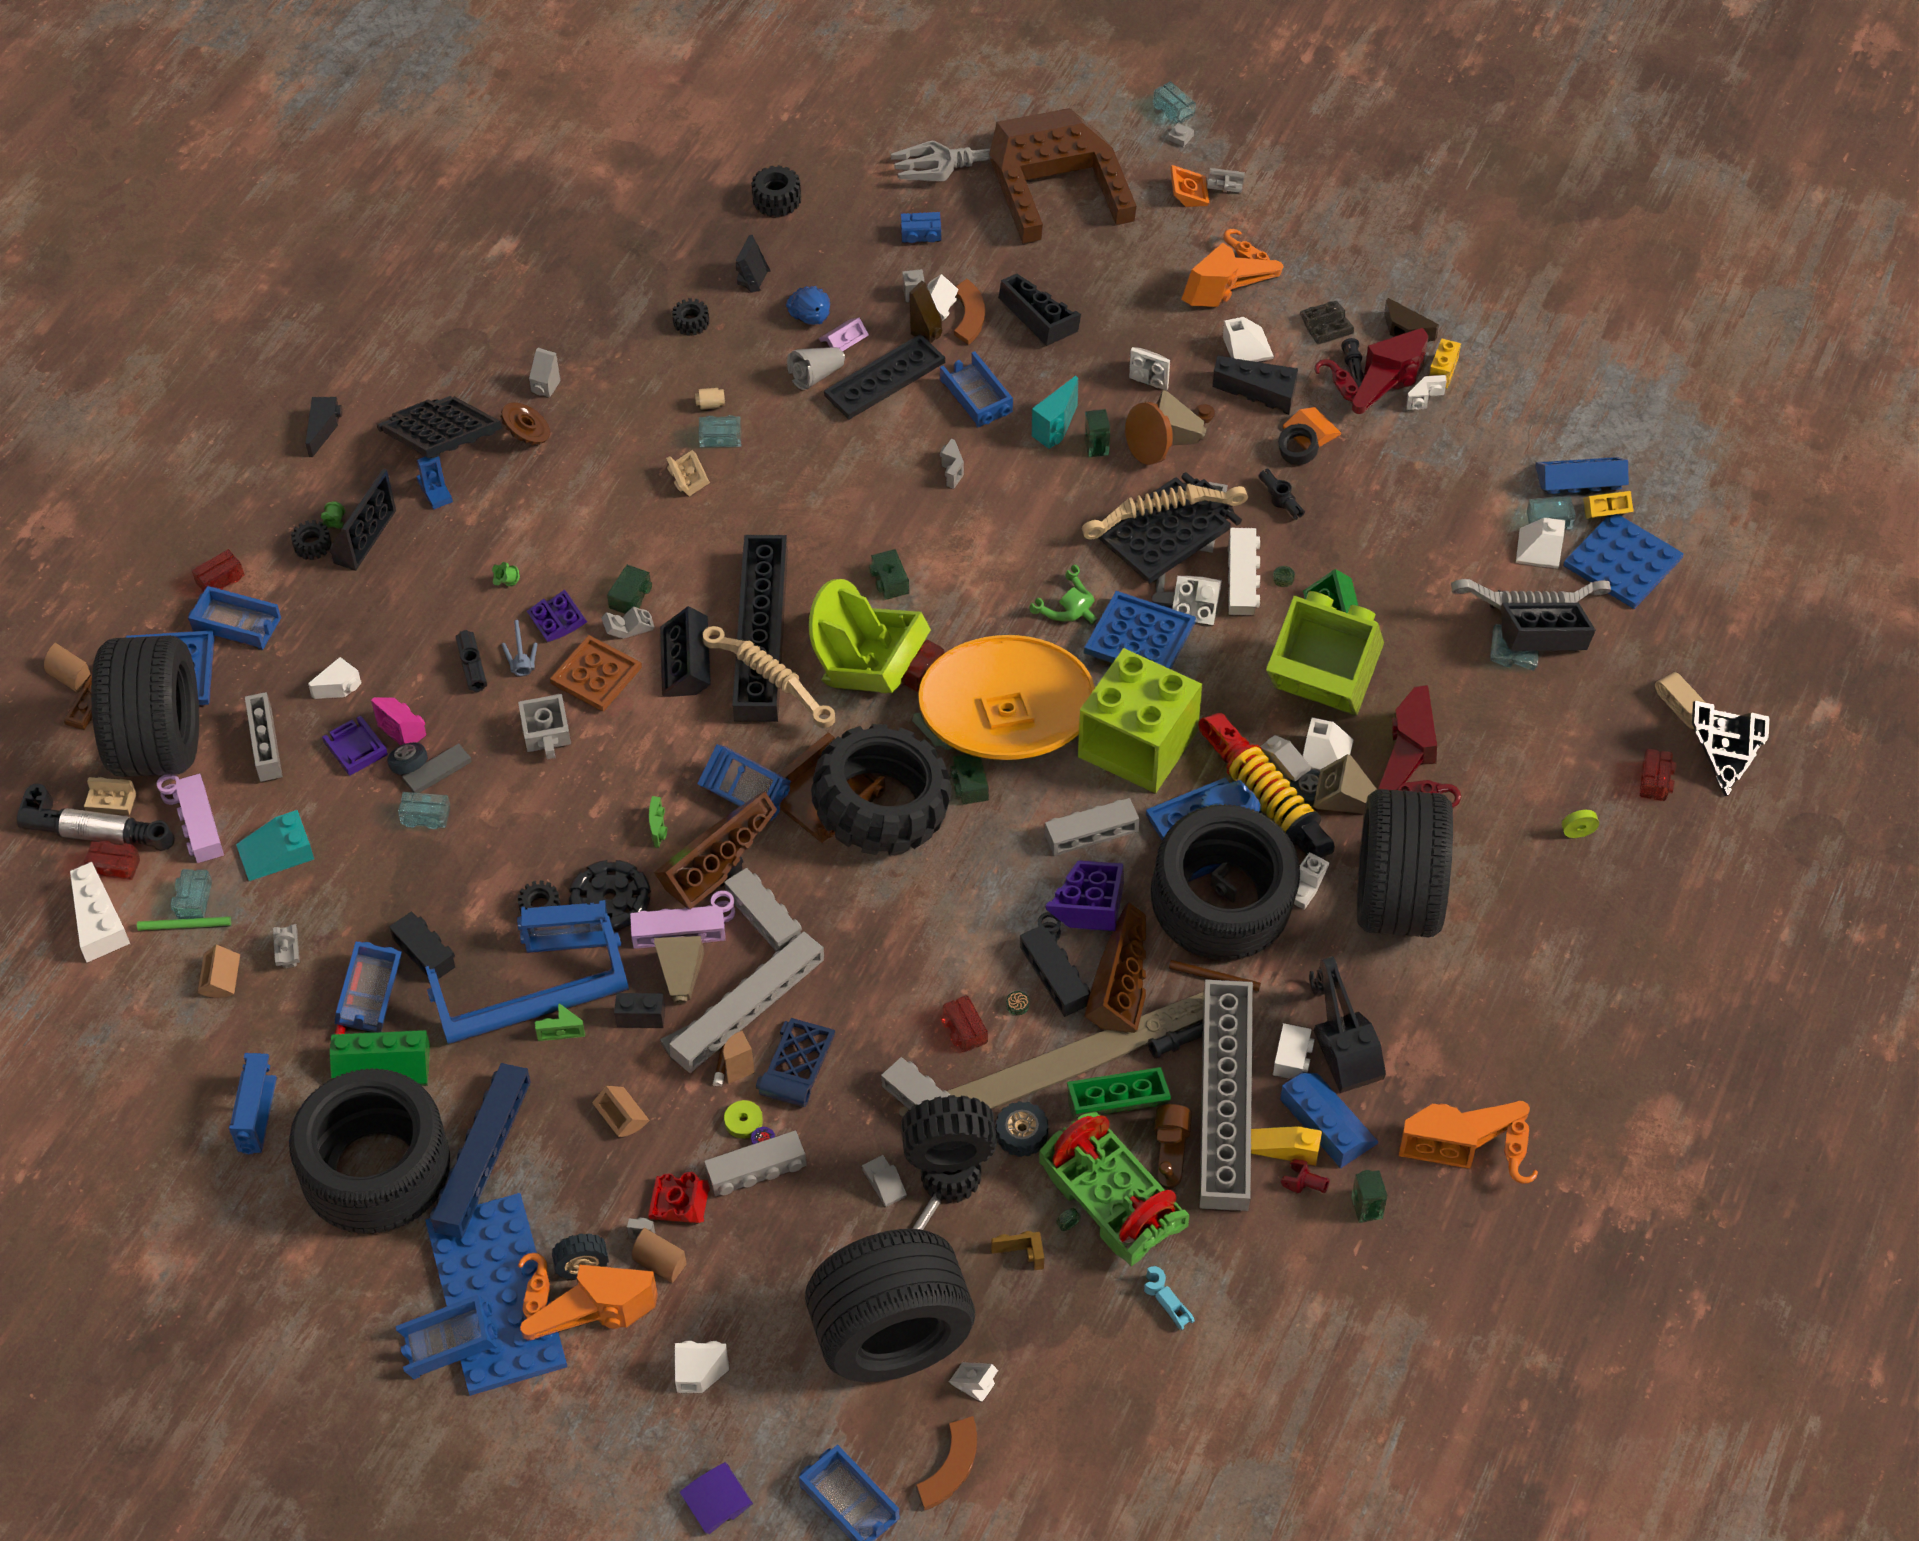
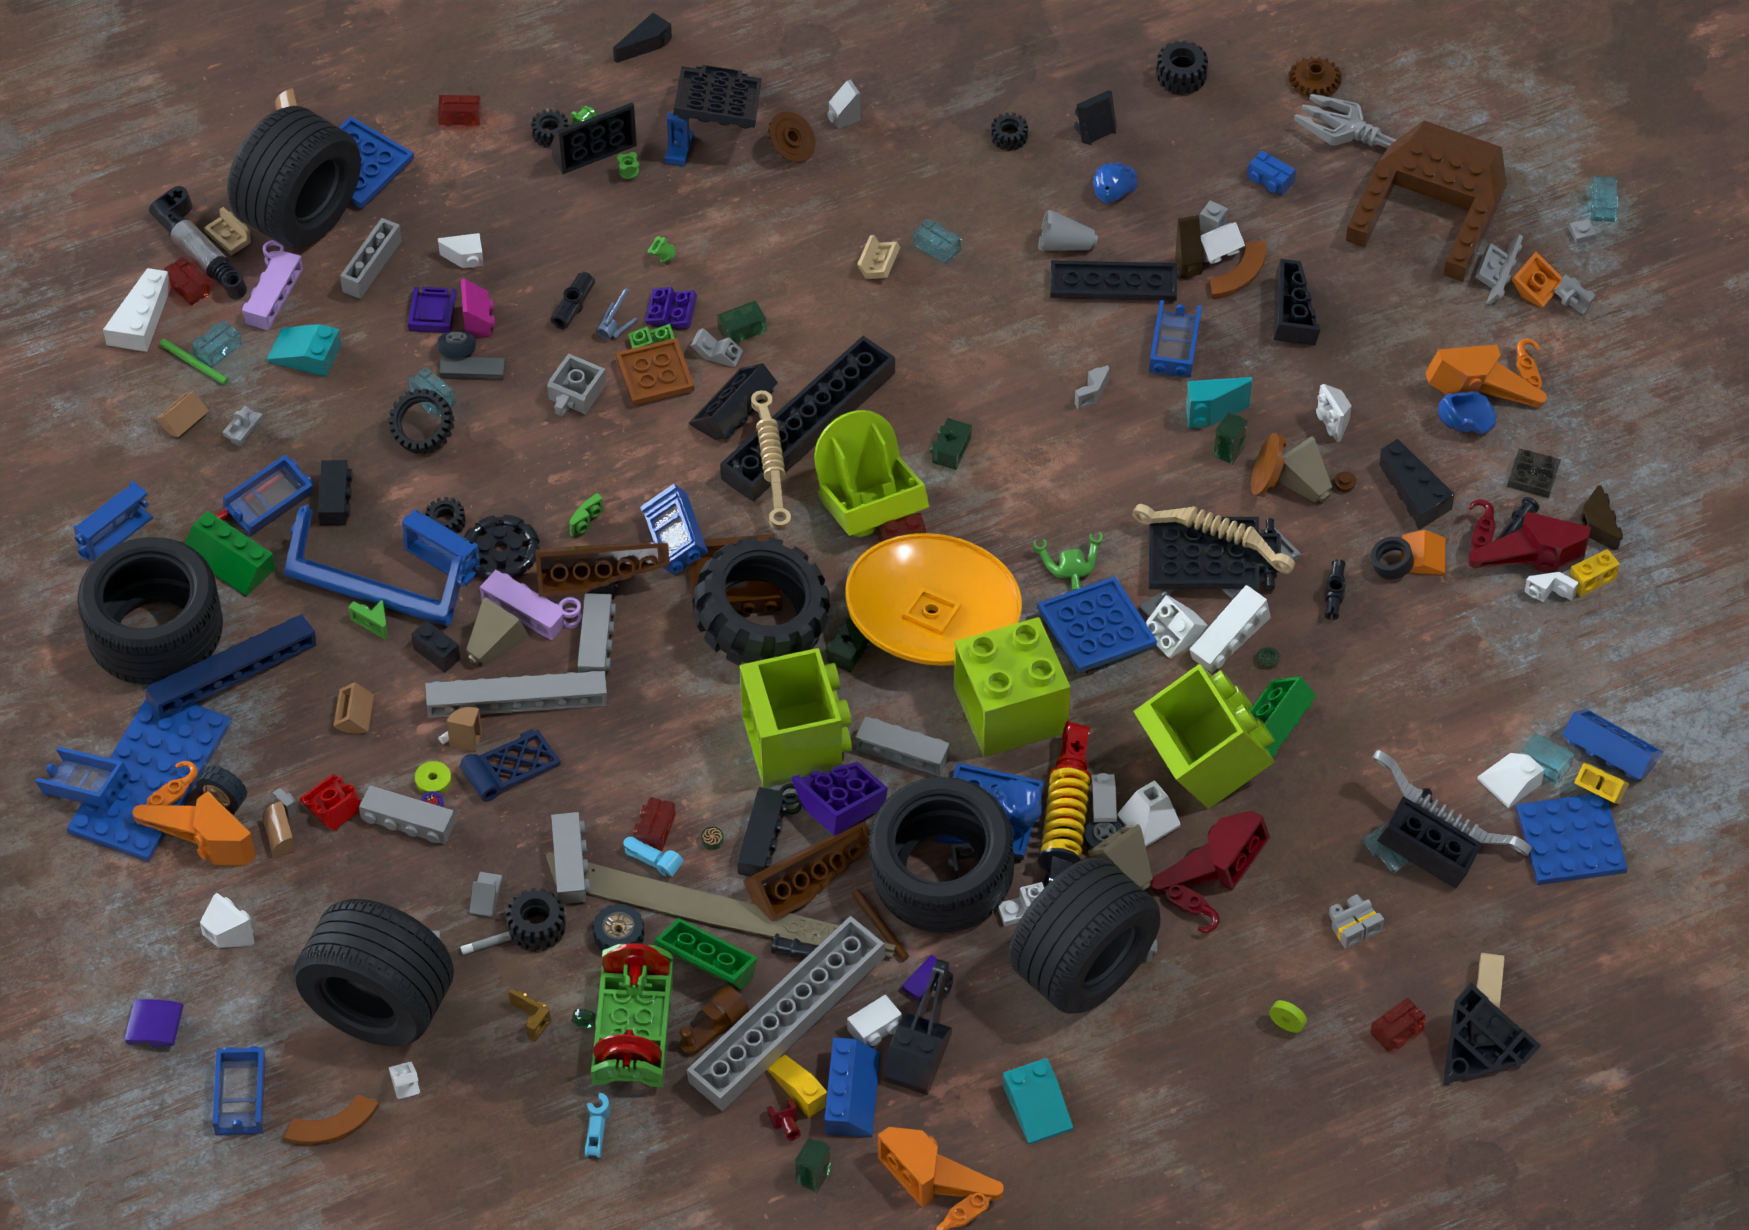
camera: 40 degrees right, 0 degrees up
blue door [188,586,281,650] -> none
tan brick [695,388,725,410] -> none
lavender panel [819,317,869,351] -> none
black tyre [901,1095,997,1173] -> none
white slope [1223,317,1274,362] -> none
none -> black tyre [388,388,455,454]
none -> bright green brick [617,152,639,179]
none -> medium azure piece [624,837,684,877]
none -> bright green slope [628,324,675,348]
none -> lime piece [739,648,852,788]
none -> dark purple tile [902,955,949,1002]
none -> teal slope [1002,1058,1073,1145]
none -> reddish brown gear [1289,56,1342,98]
none -> light grey hips [1329,894,1384,949]
none -> blue piece [1438,391,1497,435]
none -> light grey bracket [1475,234,1523,305]

